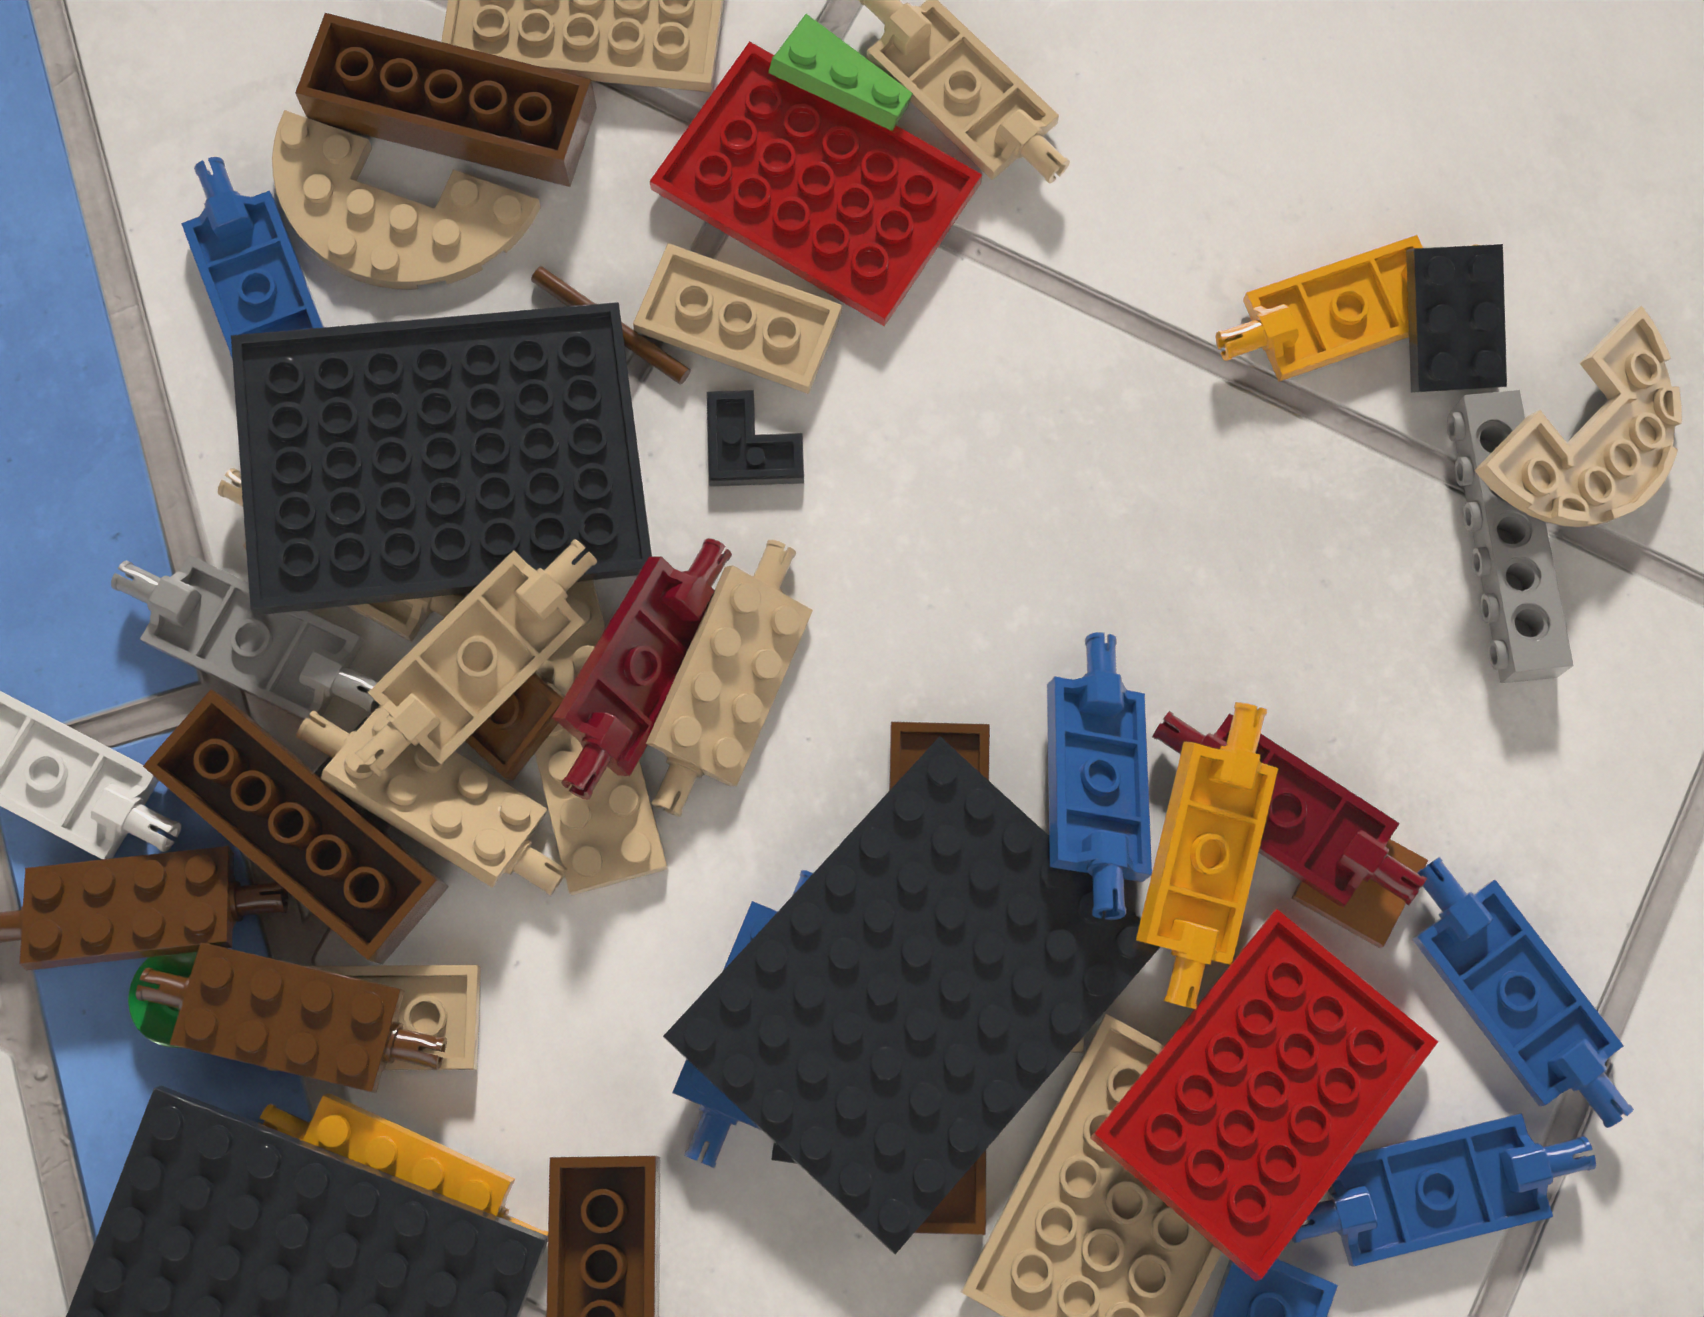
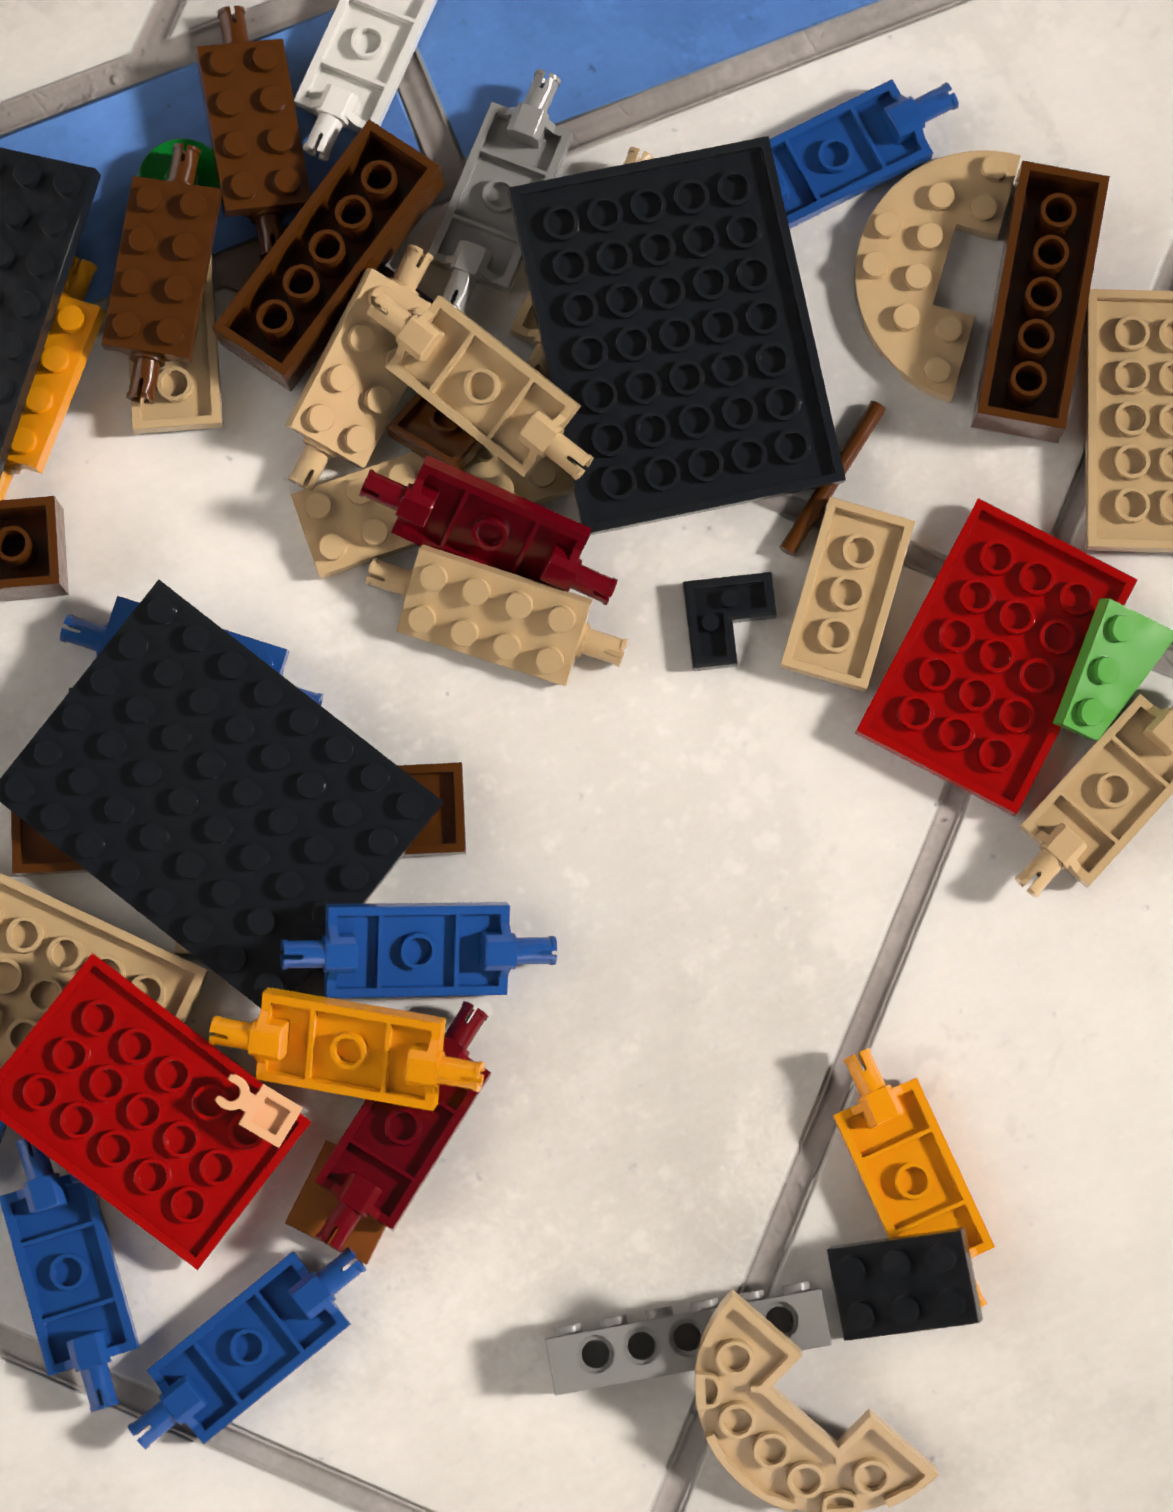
camera: 90 degrees right, 5 degrees up
none -> light nougat plate [215,1074,303,1148]

